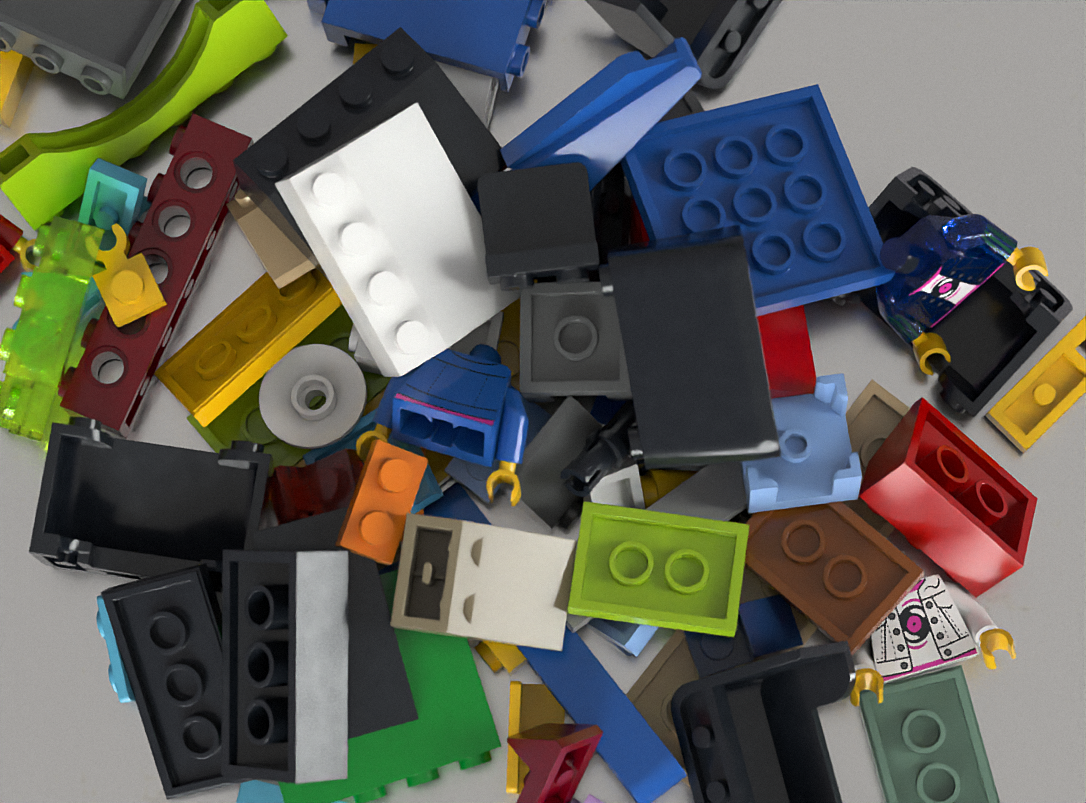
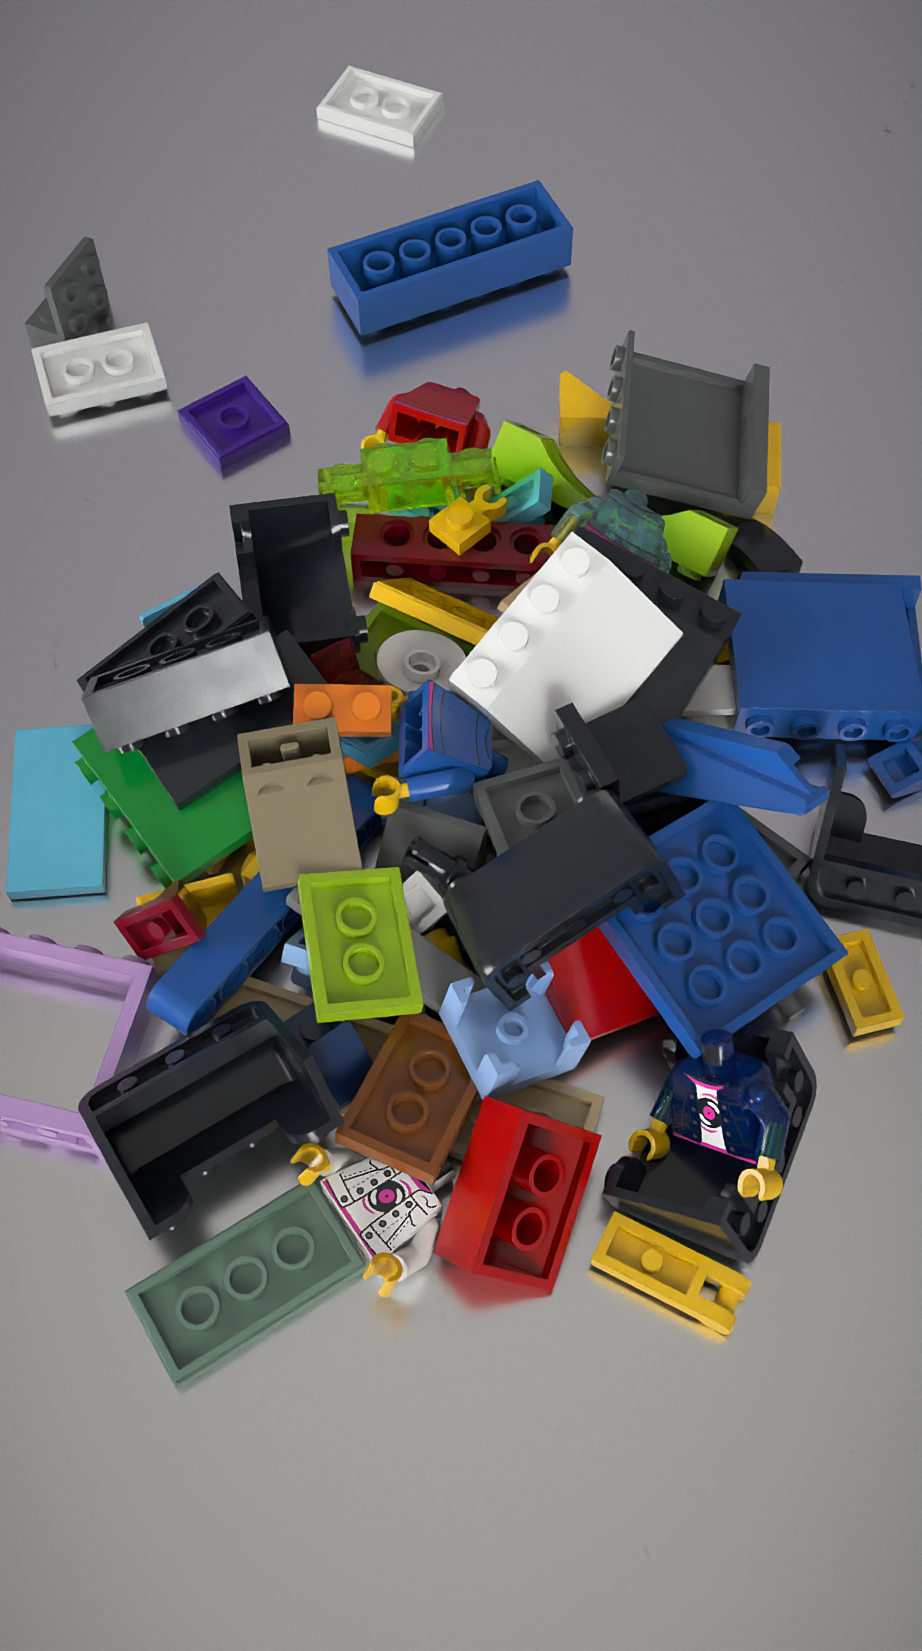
camera: 70 degrees right, 20 degrees down
none -> clear light blue torso [530,489,672,574]
none -> yellow plate [826,928,905,1037]

